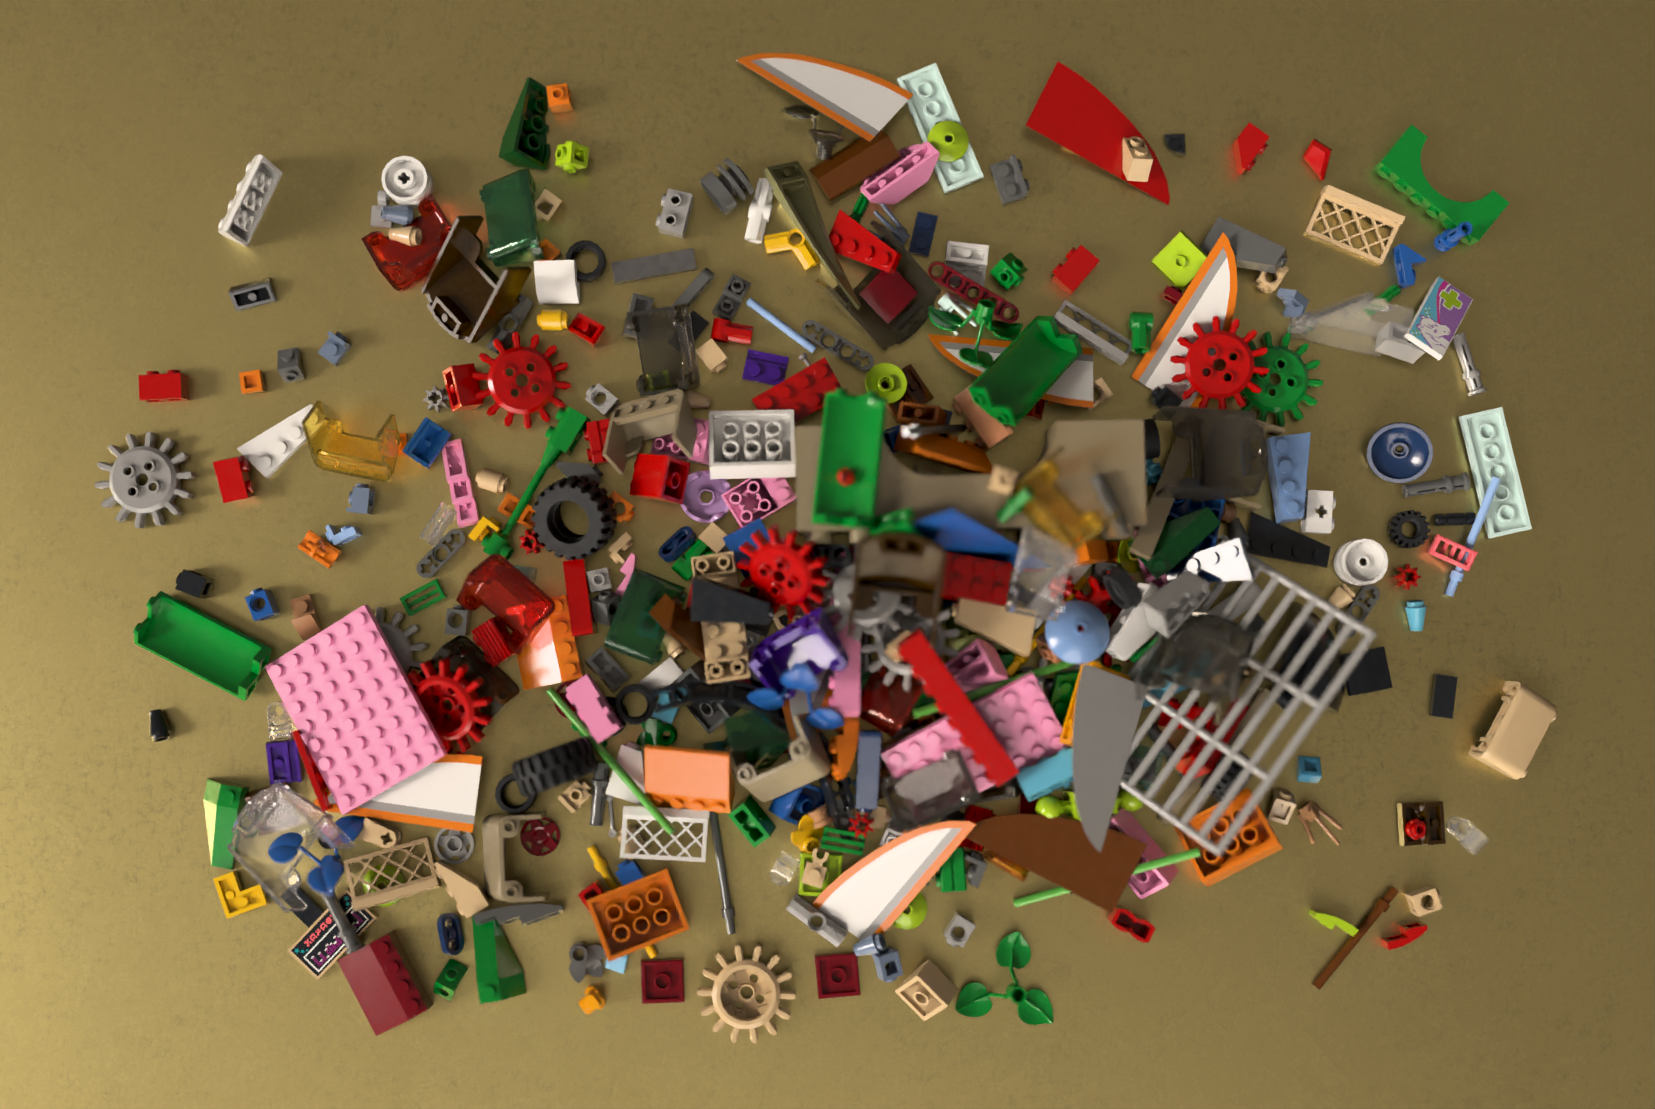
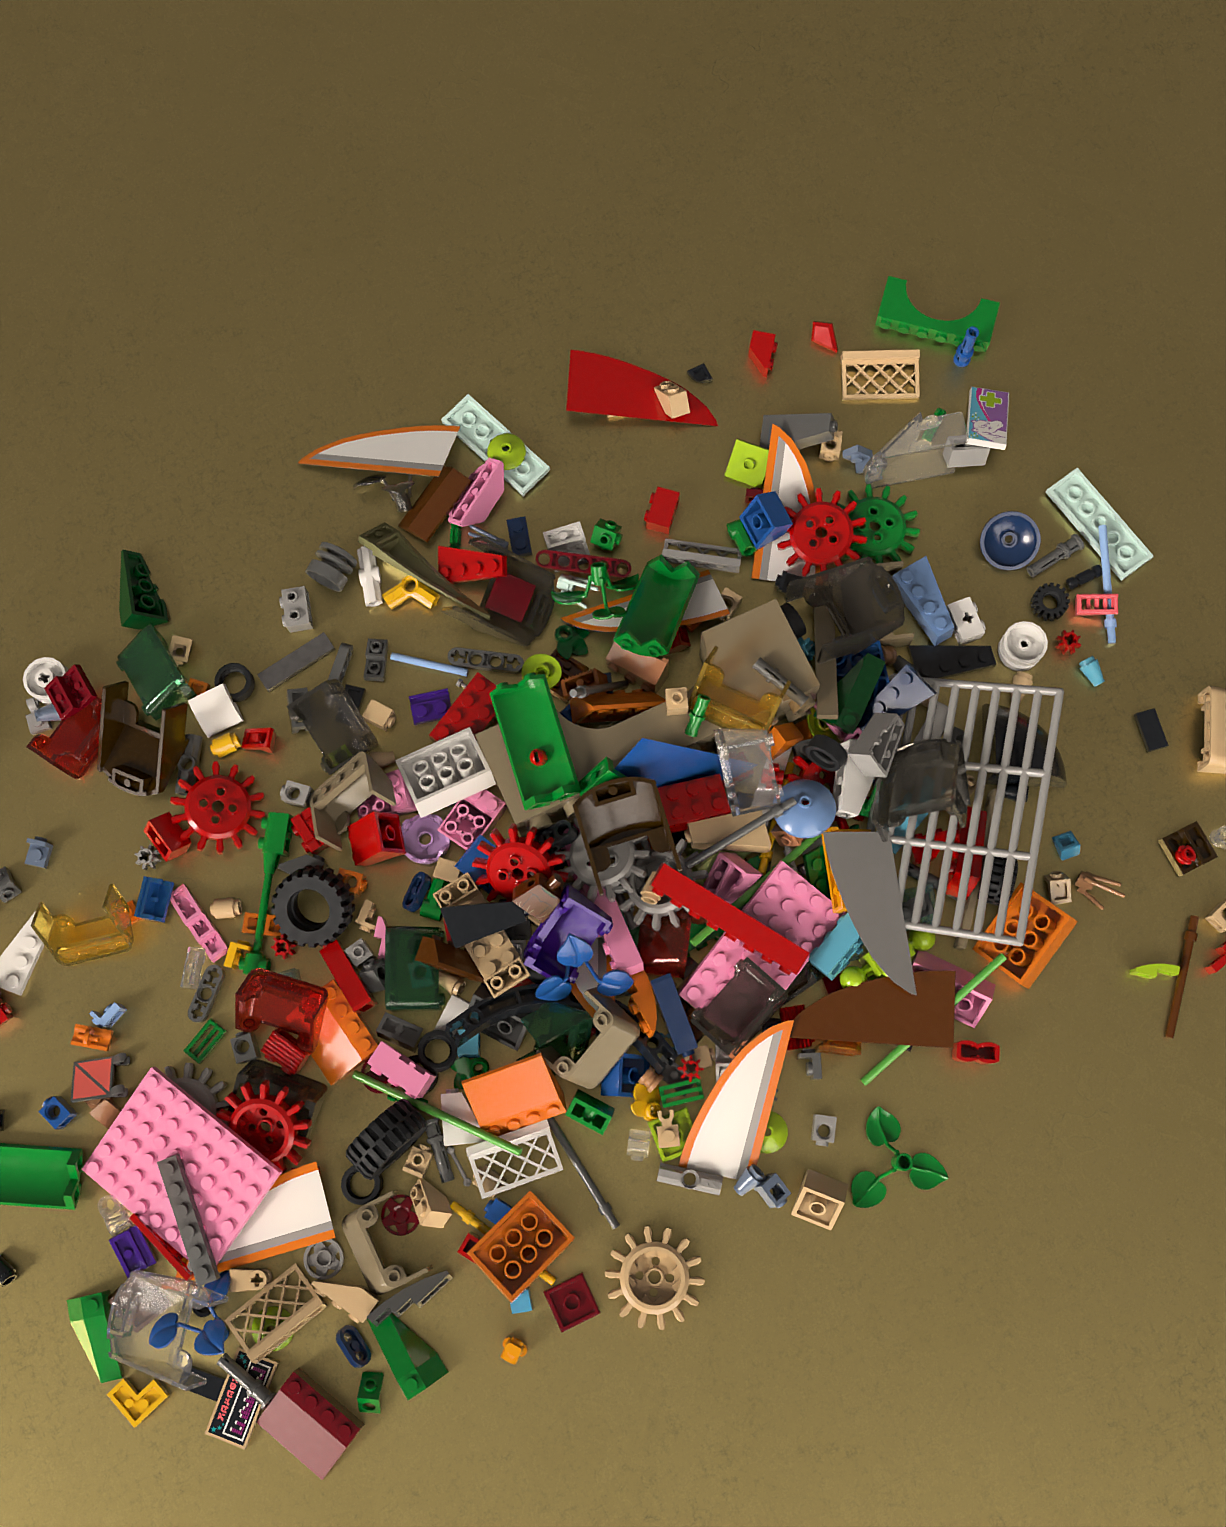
camera: 15 degrees left, 10 degrees down
sand blue brick [346,483,375,515] -> none
tan cone [389,226,422,247] -> none
orange brick [546,83,573,114] -> none
lime brick [555,141,589,173] -> none
dark grey plate [569,942,606,983] -> none
red piece [710,318,754,345] -> none
dark red tile [815,952,861,999] -> none
reddish brown plate [900,712,940,730] -> none
green brick [935,846,967,892] -> none
dark grey bracket [989,154,1030,206] -> none
dark grey beam [1335,585,1380,638] -> none
black slope [1342,646,1393,696] -> none
blue slope [1392,244,1427,289] -> none
light grey pin [1453,332,1487,397] -> none
none -> dark red slope [44,664,98,720]
none -> flag [71,1053,130,1103]
none -> dark grey plate [157,1154,220,1287]
none -> tan slope [409,1178,453,1228]
none -> reddish brown torso [512,873,564,923]
none -> dark green plate [554,625,590,660]
none -> dark grey bar [685,797,797,869]
none -> blue slope [739,491,793,550]

